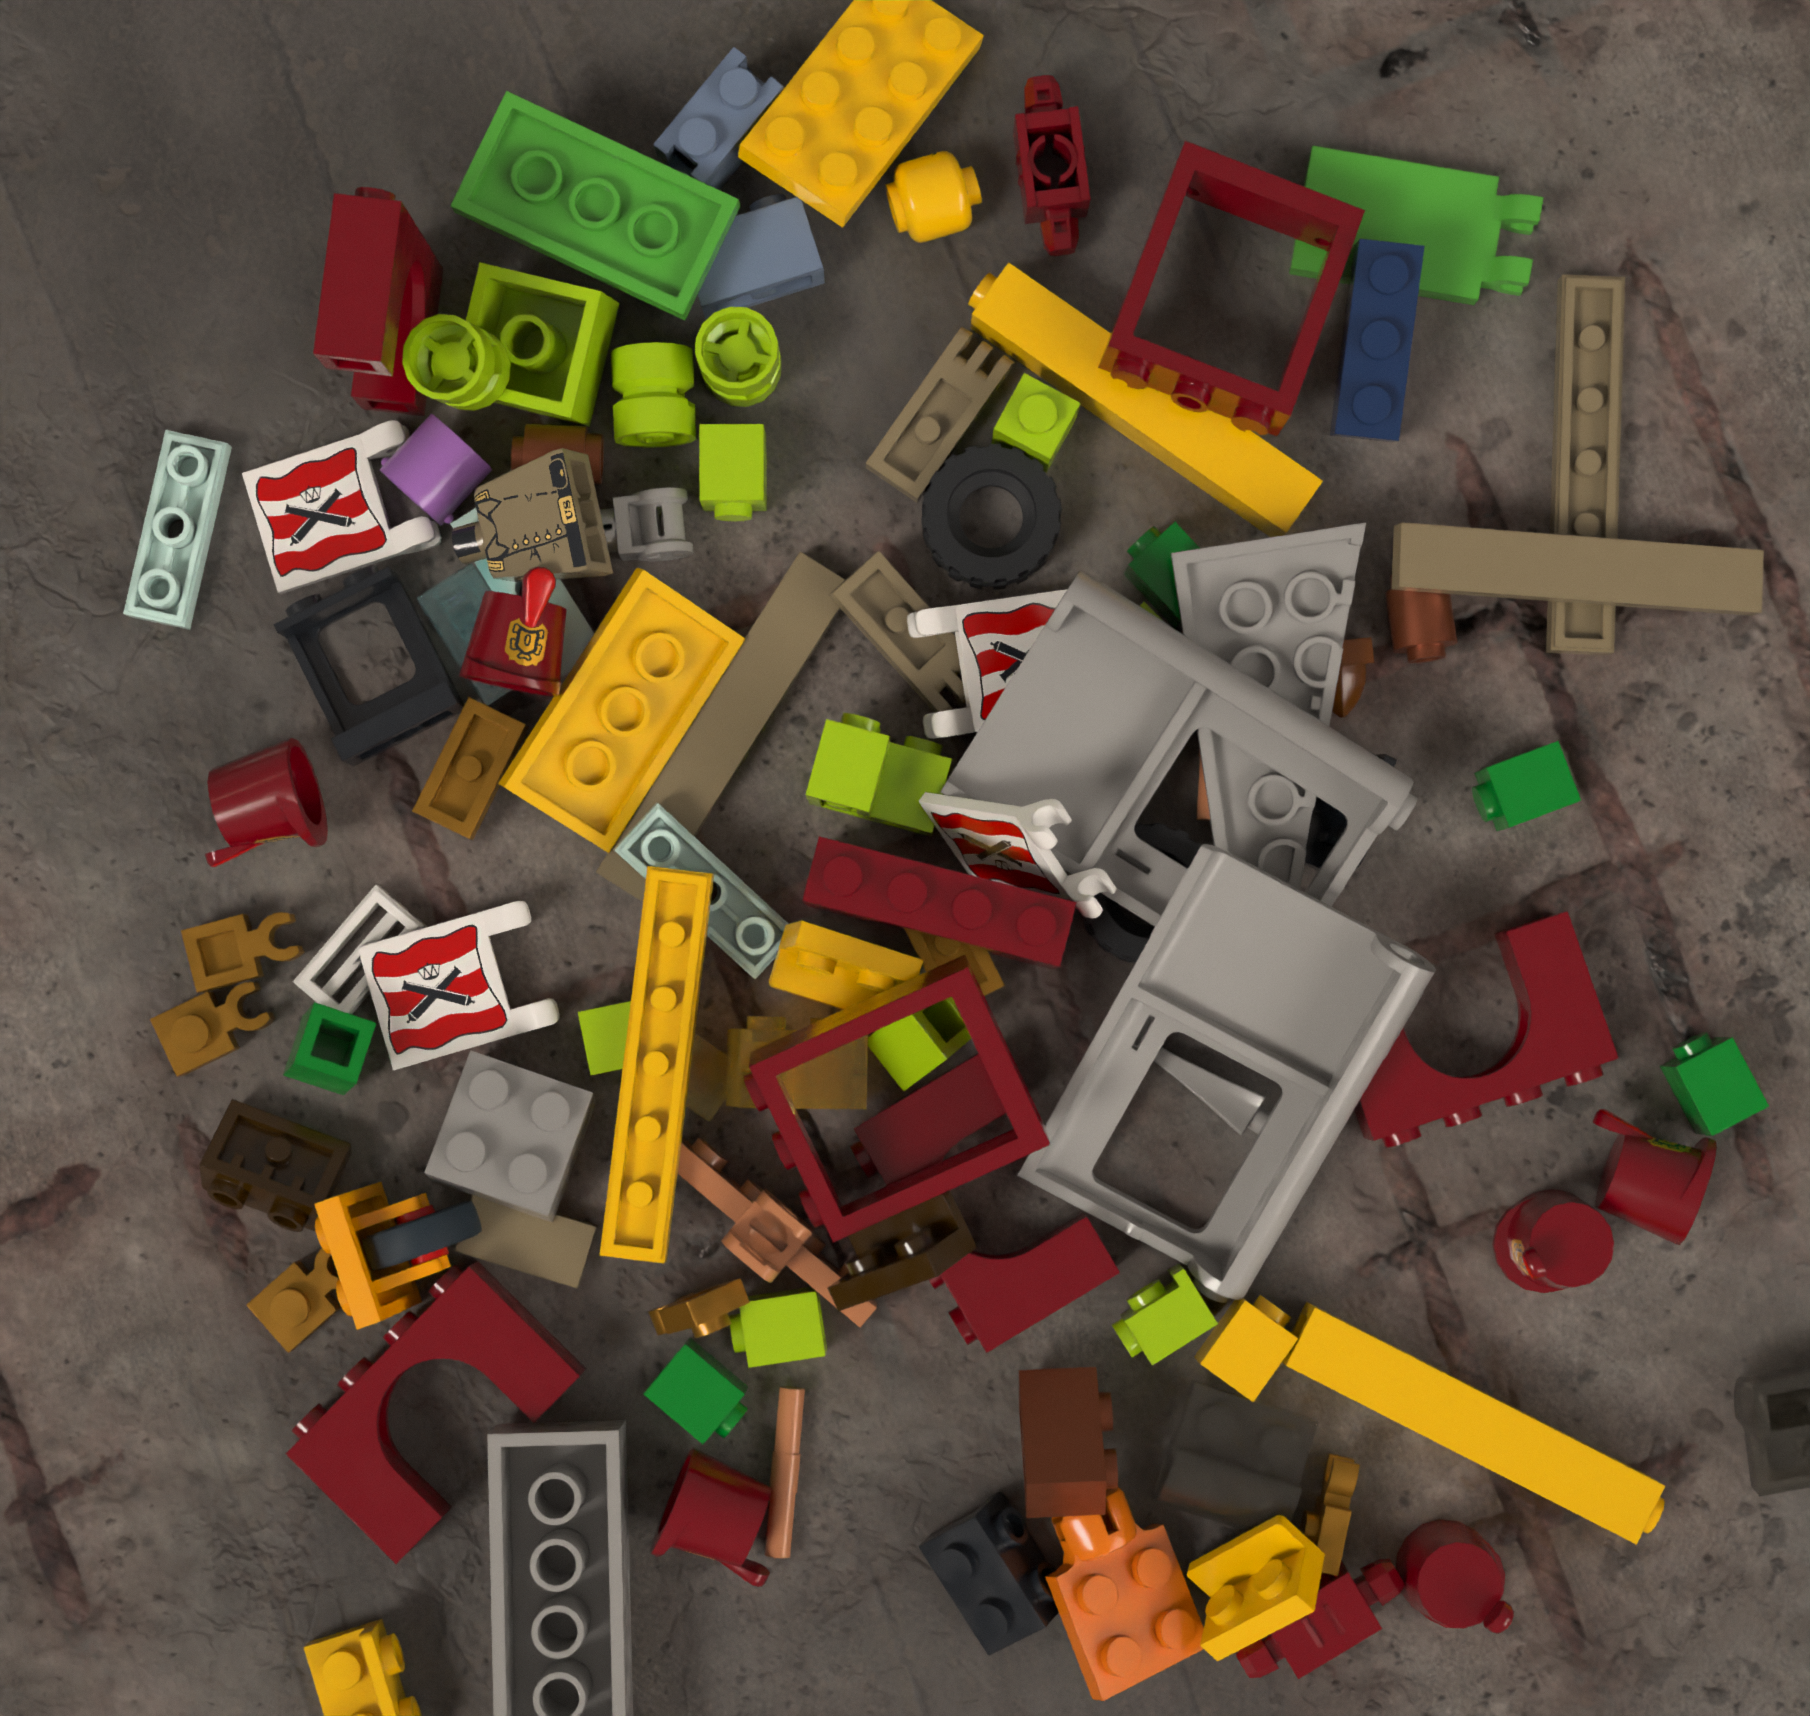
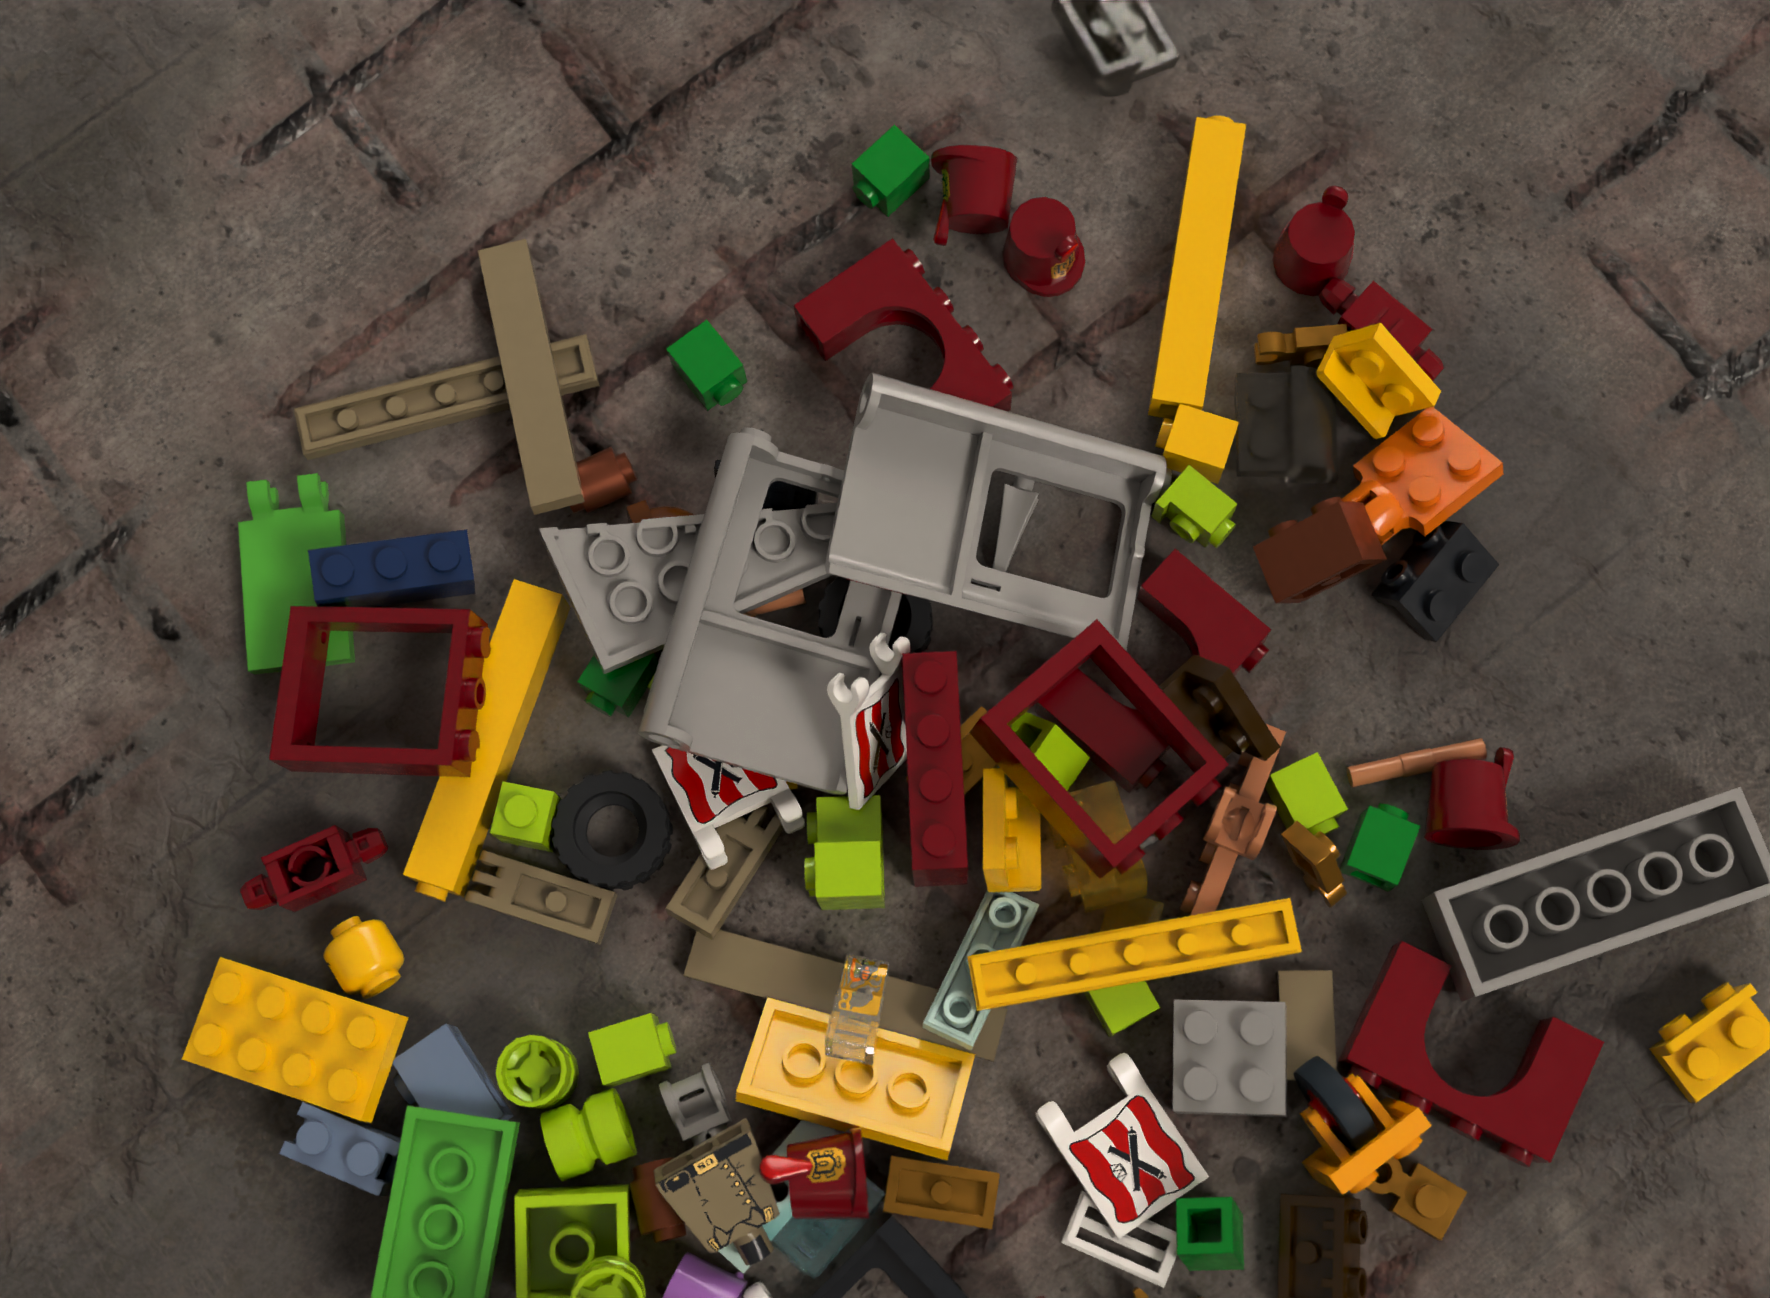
camera: 100 degrees left, 10 degrees down
none -> clear leg [825,954,890,1065]

